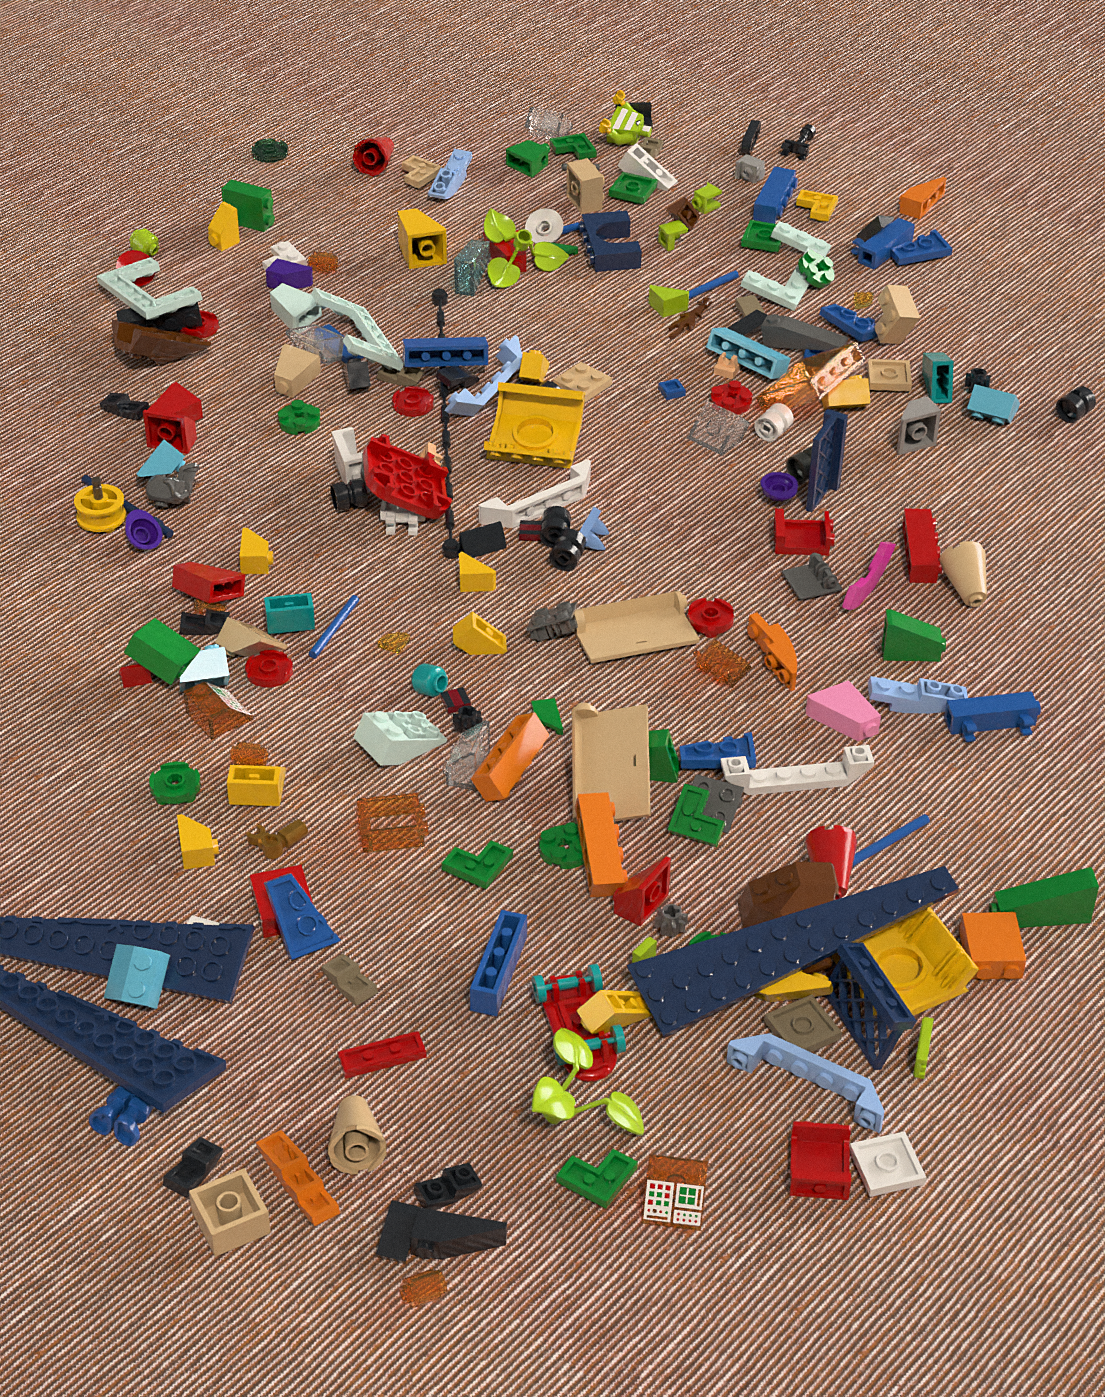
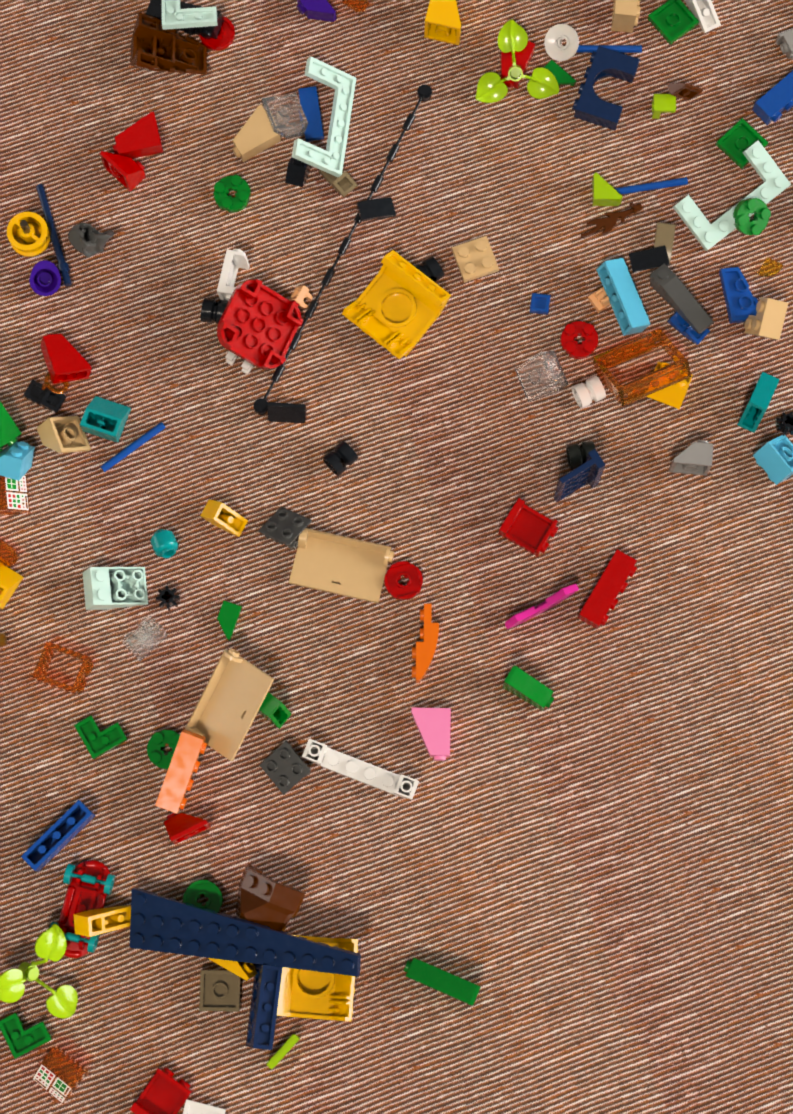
camera: 30 degrees right, 35 degrees up
black slope [100,393,149,420] -> none
medium azure slope [136,439,186,477] -> none
yellow slope [239,528,274,574] -> none
red tile [245,650,293,688] -> none
light aqua slope [270,283,322,334] -> none
clear yellow tile [378,632,410,654] -> none
red tile [392,386,434,417] -> none
blue brick [403,337,488,367] -> none
tile [440,687,471,714] -> none
light blue slope [445,335,522,416] -> none
clear light blue slope [454,239,490,296] -> none
yellow slope [459,552,496,592] -> none
orange brick [471,712,549,802] -> none
white slope [479,459,591,528] -> none
yellow slope [519,350,549,383] -> none
tile [519,520,542,541] -> none
black wheel [540,506,571,548] -> none
medium blue tile [579,507,609,550] -> none
lime tile [632,937,657,963] -> none
flat silver gear [654,904,688,937] -> none
green plate [667,783,725,848] -> none
blue wing [679,732,756,770] -> none
lime window [692,182,722,214] -> none
clear orange bracket [693,639,752,688] -> none
light blue slope [727,1033,885,1133] -> none
dark purple piece [760,472,798,502] -> none
dark grey hinge [781,553,843,600] -> none
red cone [805,825,857,900] -> none
blue bar [852,814,930,867] -> none
tan plate [867,359,912,392] -> none
light blue slope [868,676,968,714] -> none
tan cone [940,541,987,607] -> none
blue brick [944,691,1041,742] -> none
orange brick [959,912,1026,980] -> none

